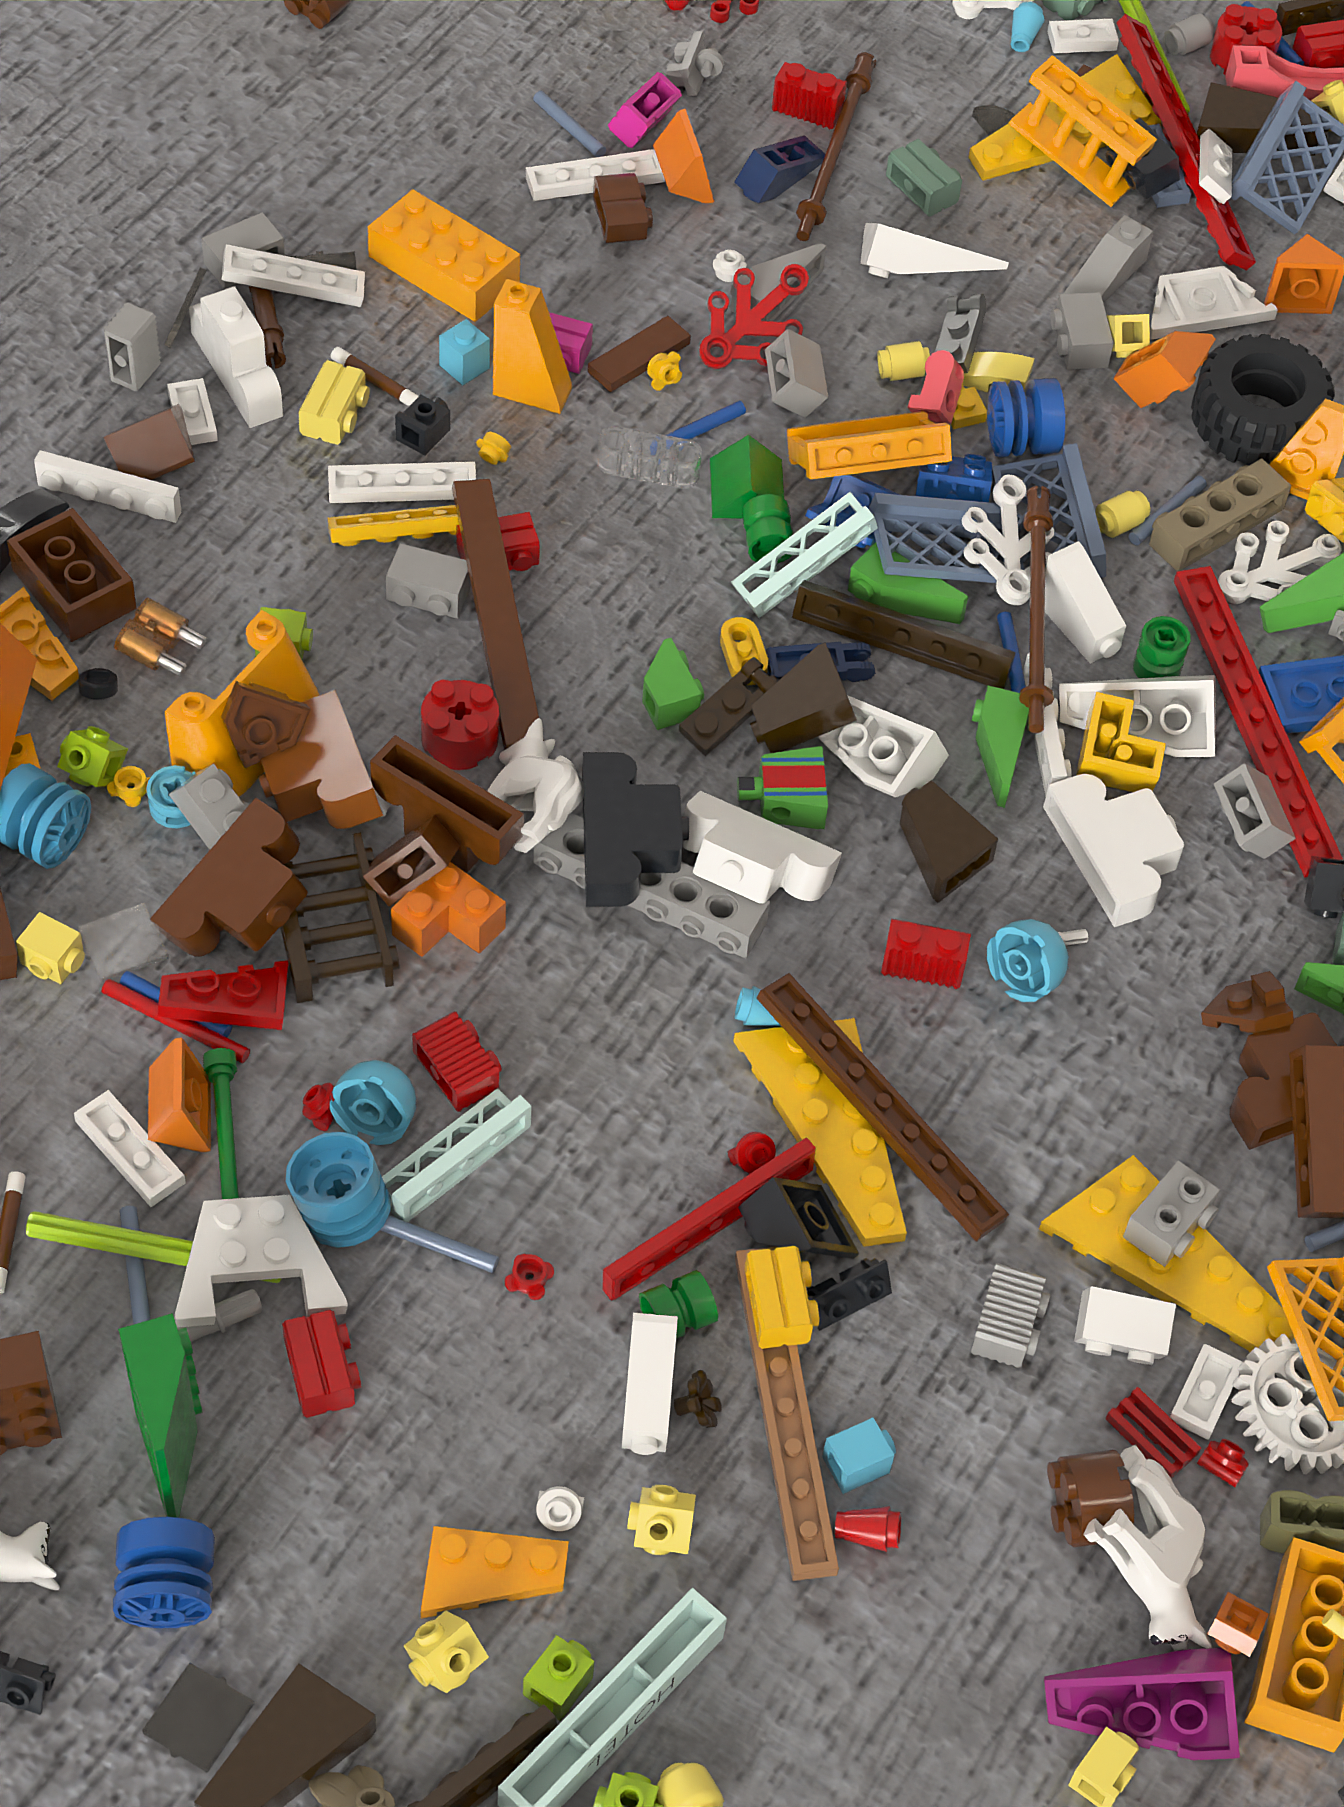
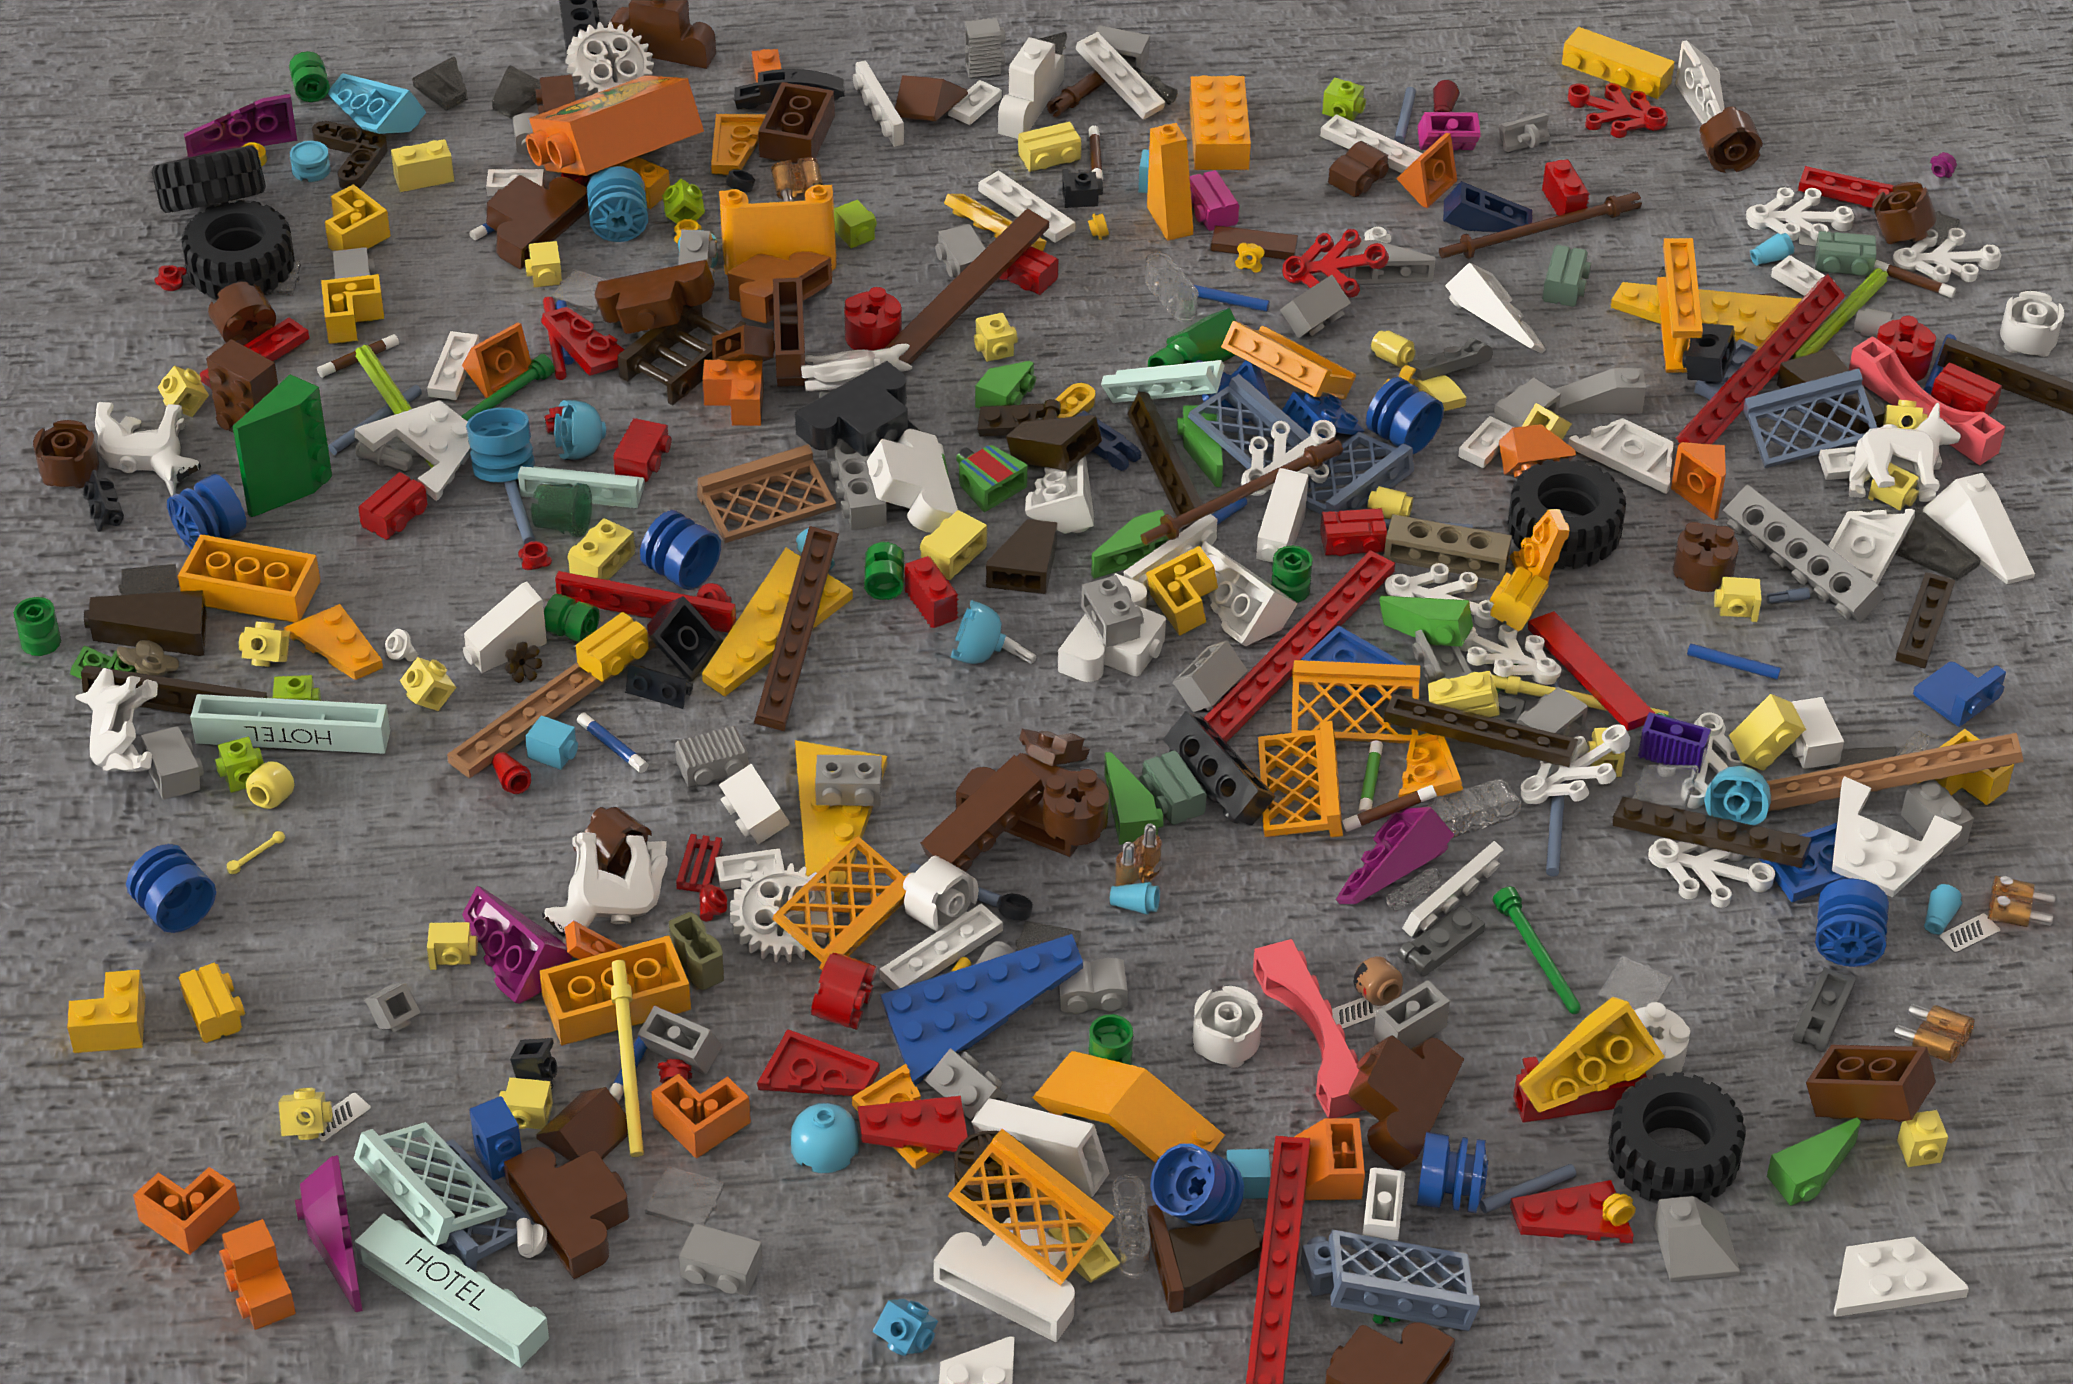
camera: 55 degrees right, 10 degrees down
reddish brown plate [221,681,311,769] -> none
coral leg [908,350,964,424] -> none
white plate [1199,129,1232,204] -> none
none -> light orange brick [178,534,321,623]
none -> clear green piece [531,483,592,537]
none -> light yellow brick [568,518,635,580]
none -> blue bar [577,713,649,773]
none -> blue wheel [640,510,721,590]
none -> medium nougat fence [697,444,836,543]
none -> green wheel [864,542,904,600]
none -> light yellow brick [920,510,987,580]
none -> light yellow brick [974,313,1018,362]
none -> light grey brick [1081,575,1144,648]
none -> red brick [1320,508,1387,556]
none -> lime brick [1322,77,1366,122]
none -> dark red cone [1433,80,1460,112]
none -> white plate [1458,416,1514,468]

